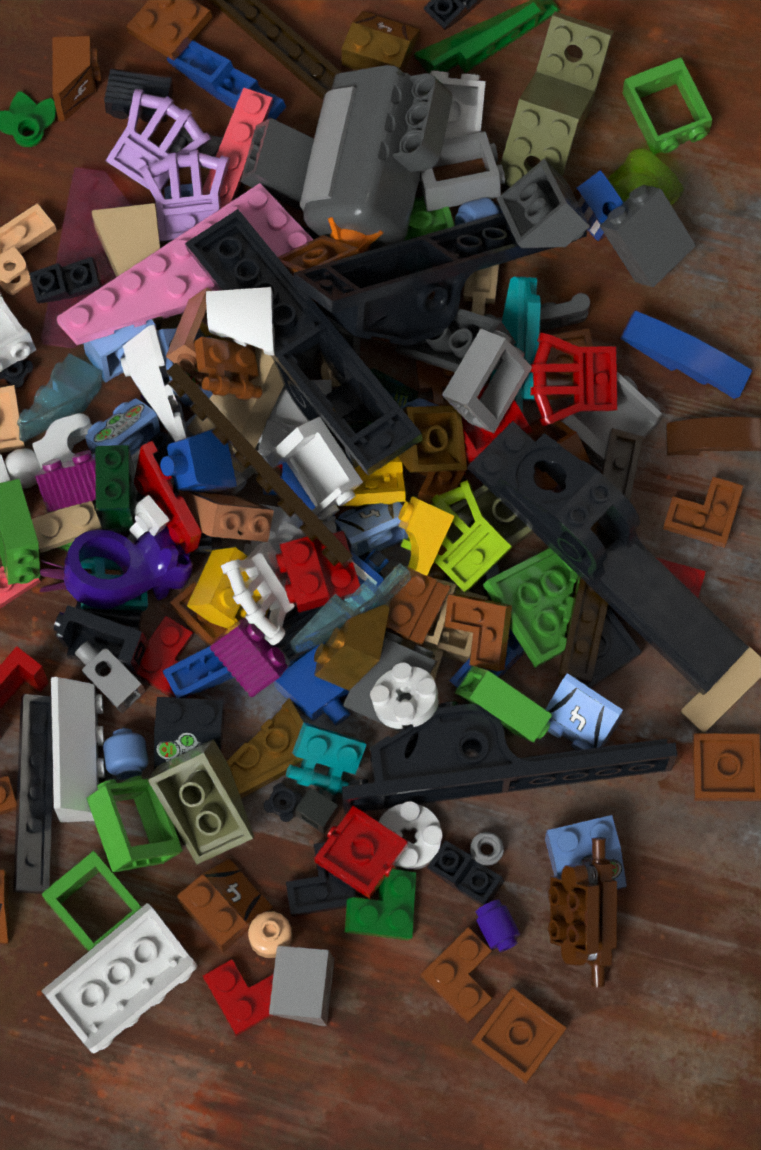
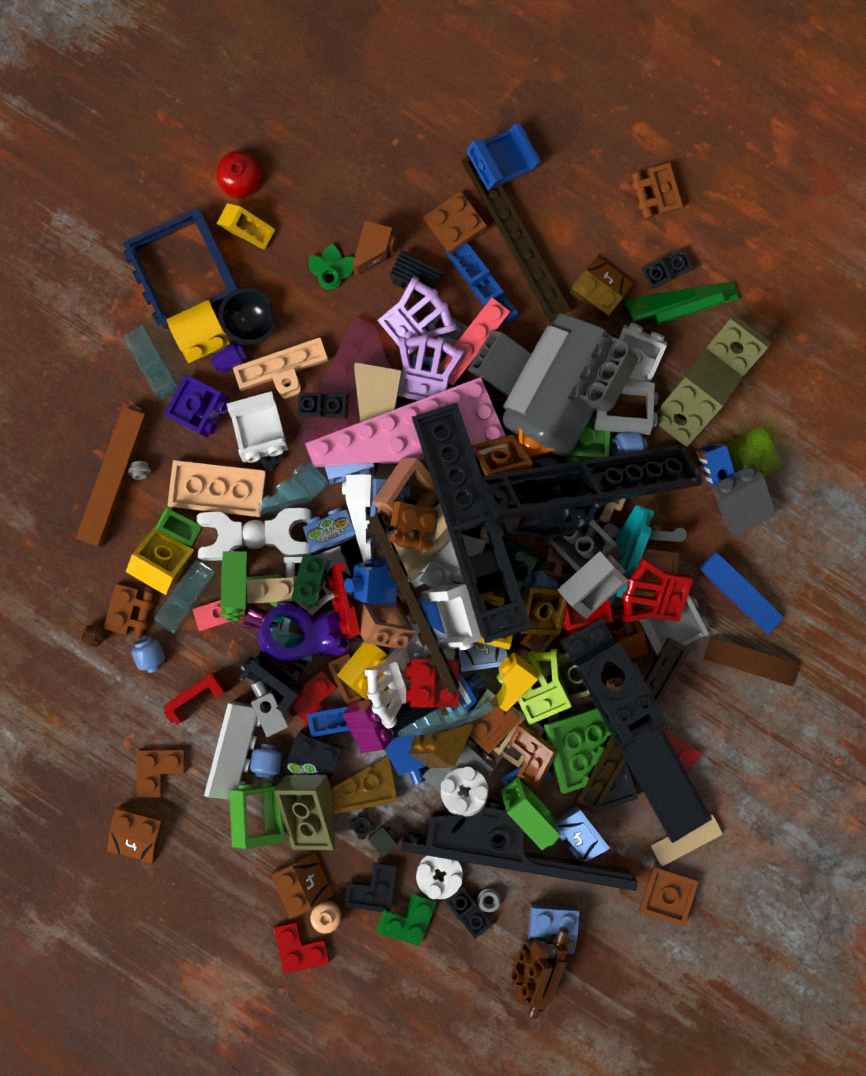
camera: 15 degrees right, 15 degrees up
black plate [13,694,53,894] -> none
magenta brick [35,450,96,512] -> none
bright green window [42,851,142,952] -> none
white bracket [42,903,197,1053] -> none
white plate [129,495,169,540] -> none
white slope [206,287,275,355] -> none
light grey slope [269,946,334,1026] -> none
teal plate [286,722,367,795] -> none
red plate [314,806,408,899] -> none
dark orange plate [420,927,492,1024] -> none
dark orange plate [471,987,567,1084] -> none
dark purple brick [476,899,521,952] -> none
dark grey slope [497,158,590,248] -> none
bright green window [622,57,712,155] -> none
dark orange plate [663,477,743,548] -> none

